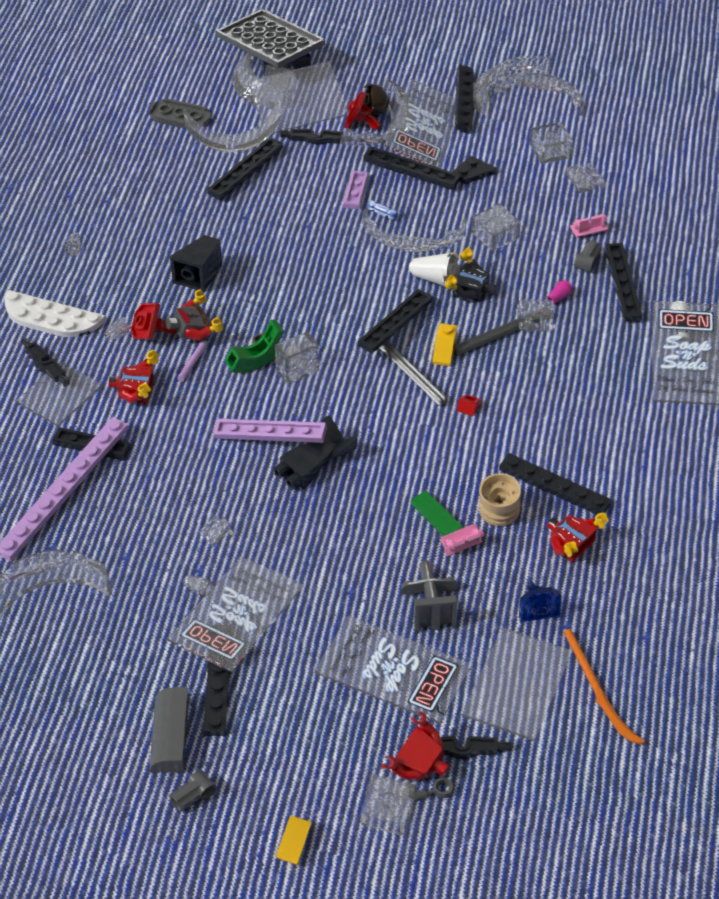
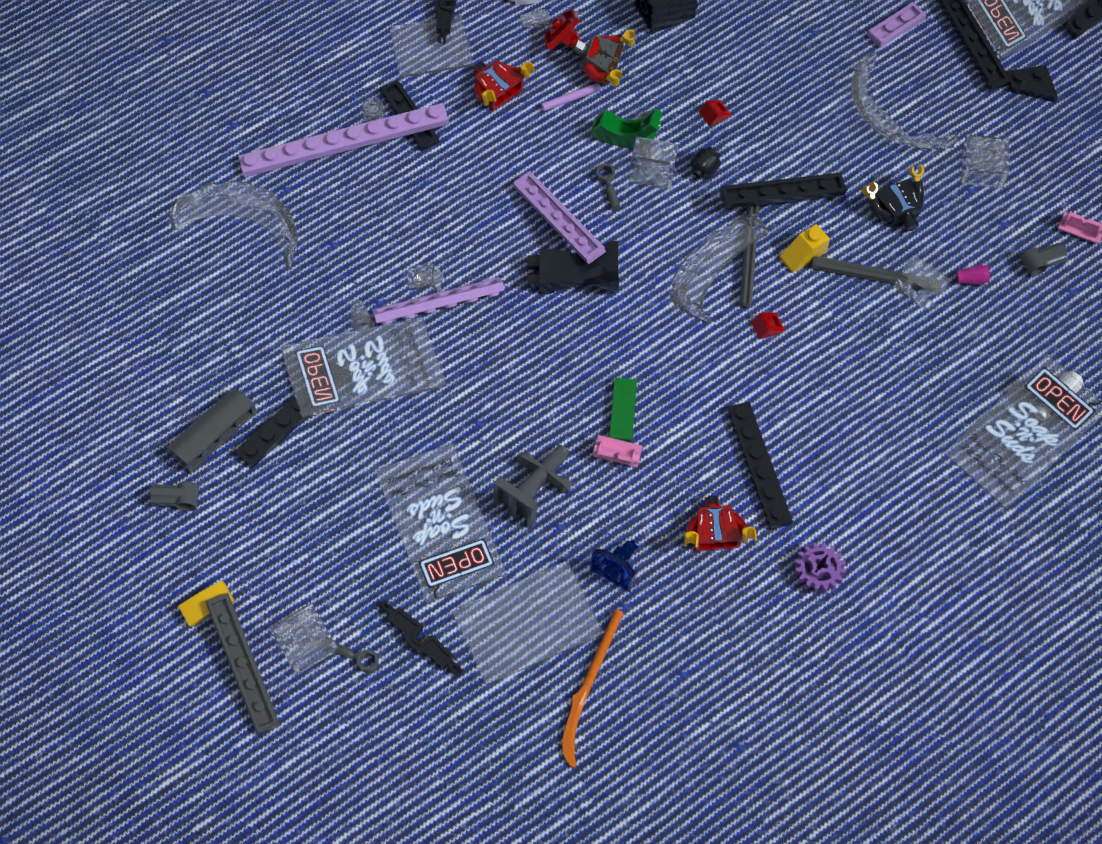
camera: 40 degrees right, 15 degrees up
axle [367,200,398,220] -> none
red torso [381,711,450,780] -> none
white cone [409,252,460,286] -> none
tan wheel [479,473,521,526] -> none
black plate [605,243,642,322] -> none
none -> dark grey tile [205,593,280,735]
none -> clear wheel [362,97,384,123]
none -> lavender plate [372,277,505,324]
none -> dark grey piece [596,164,620,210]
none -> clear windscreen [669,214,769,325]
none -> black head [690,147,721,179]
none -> red slope [699,100,731,126]
none -> medium lavender gear [794,543,846,594]

